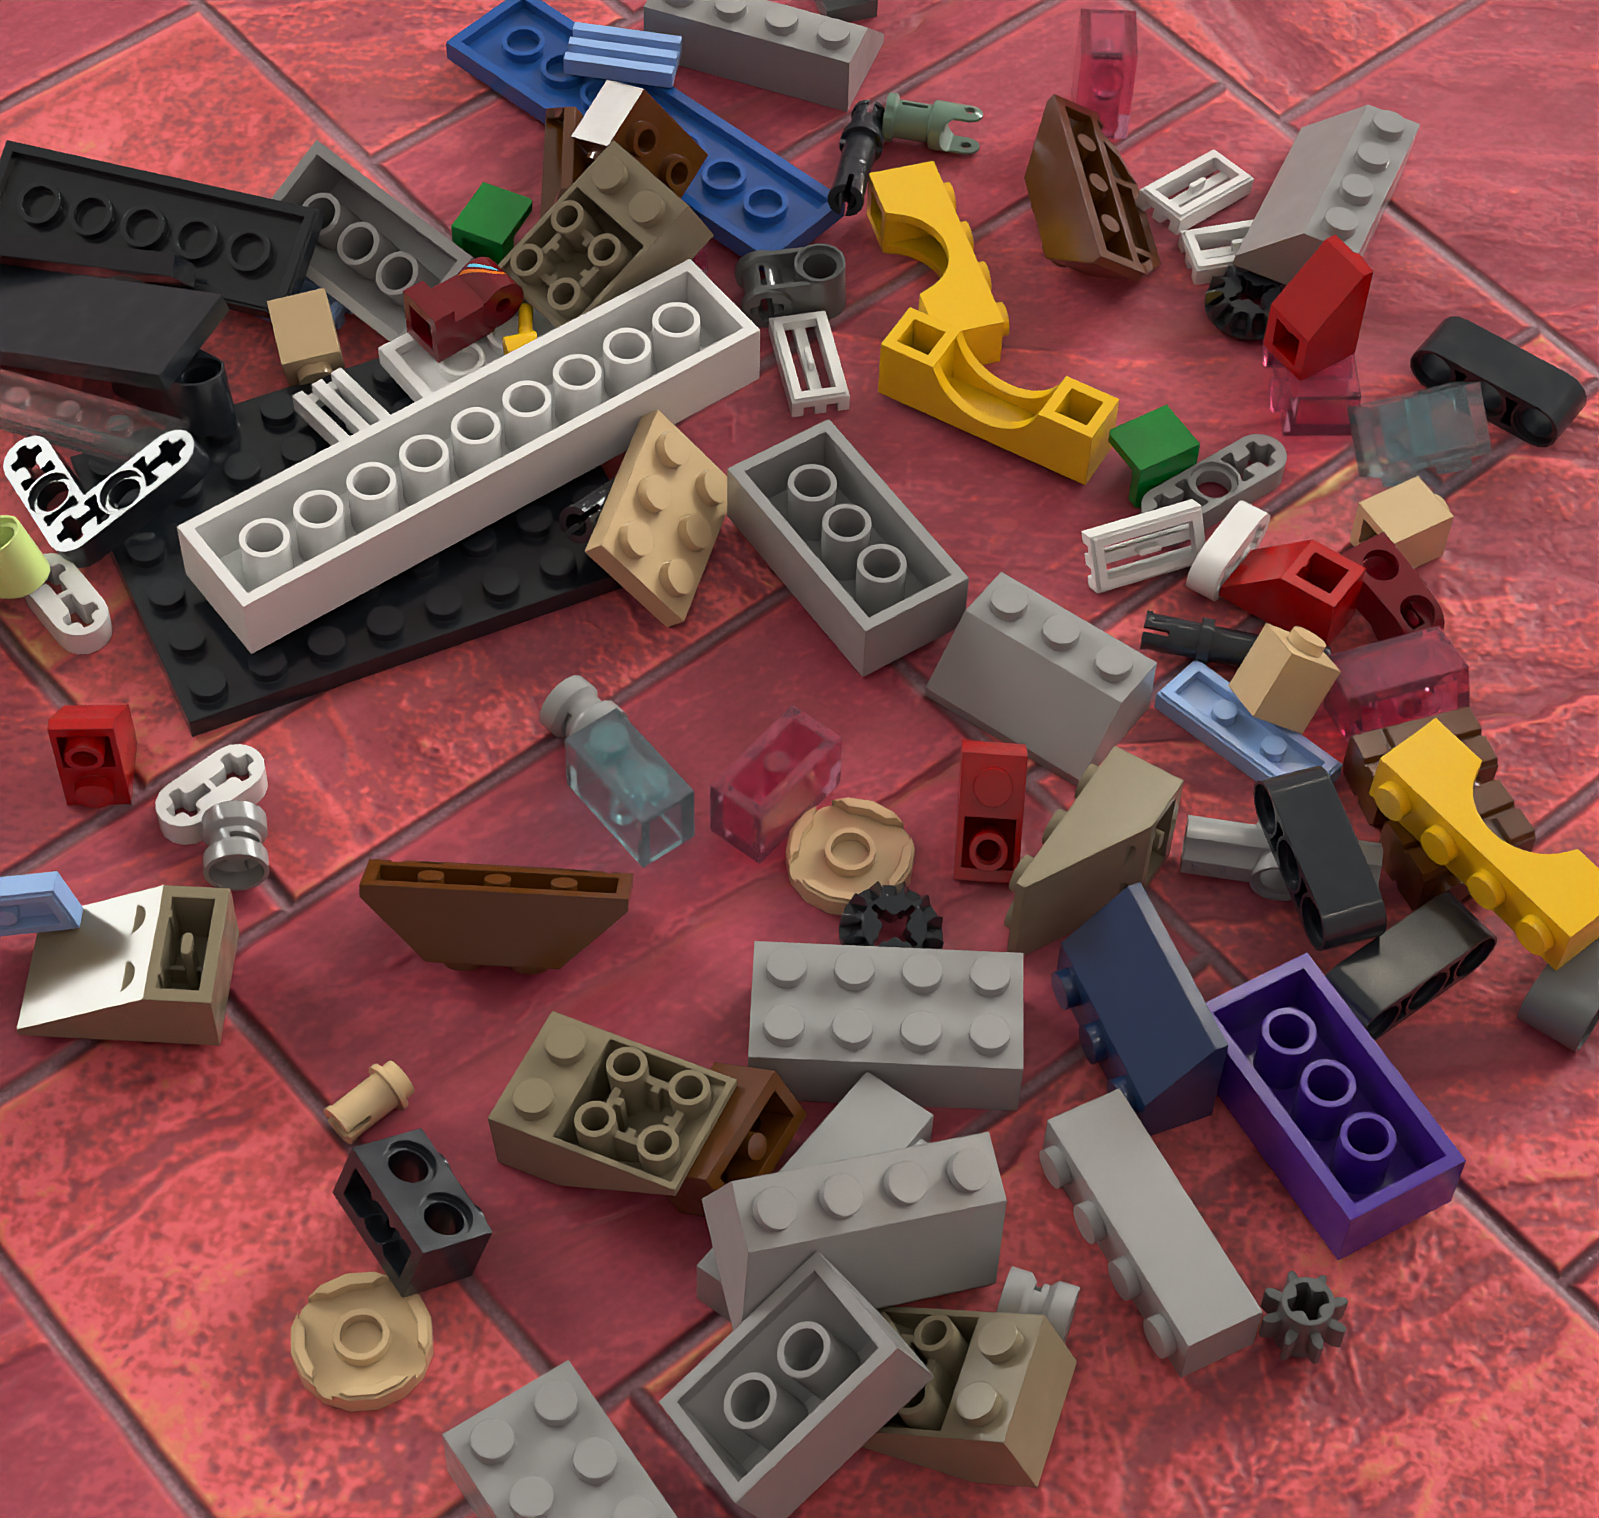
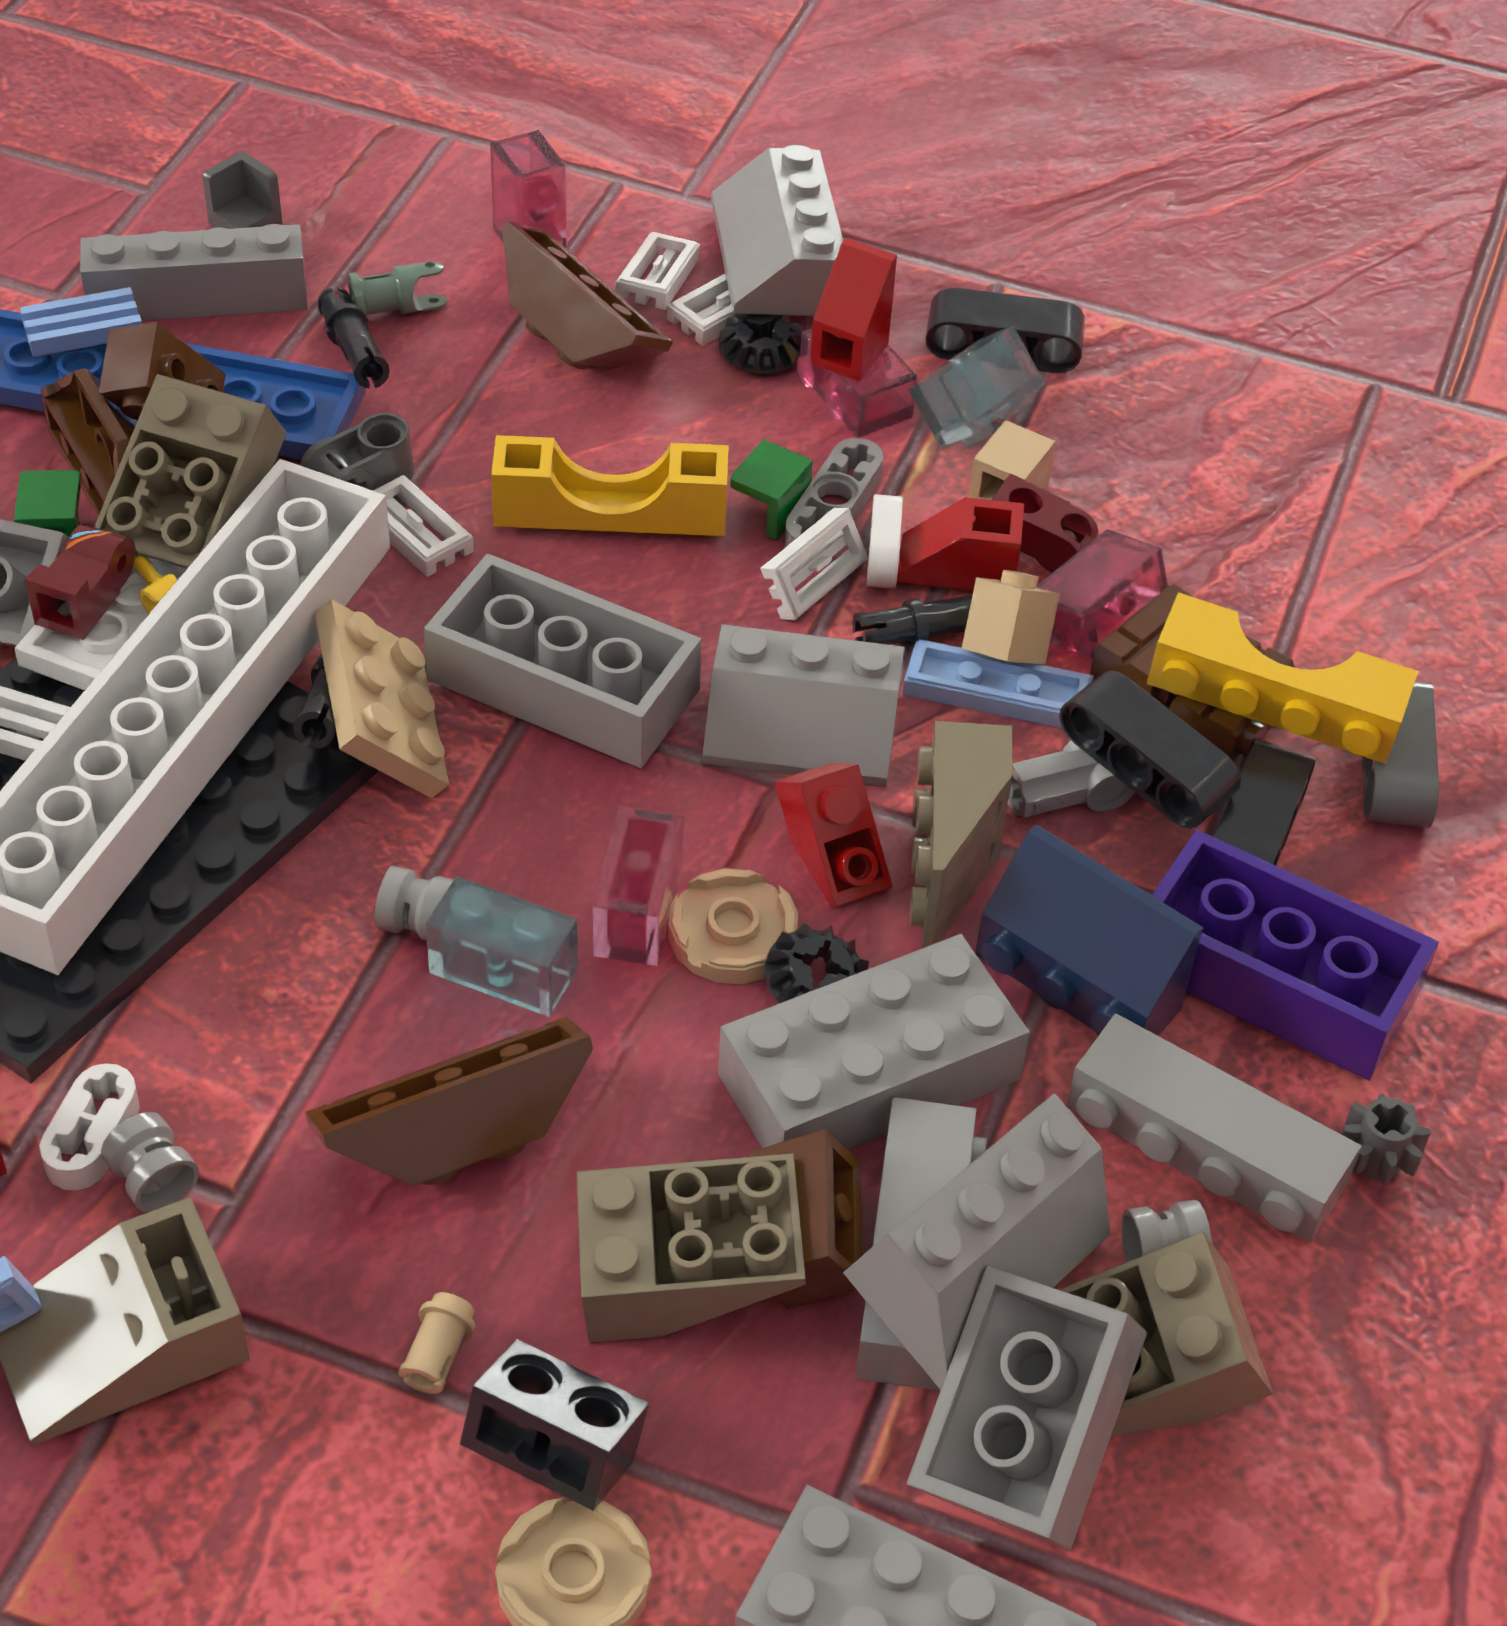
camera: 30 degrees left, 5 degrees down
yellow arch [867,161,1010,365] -> none

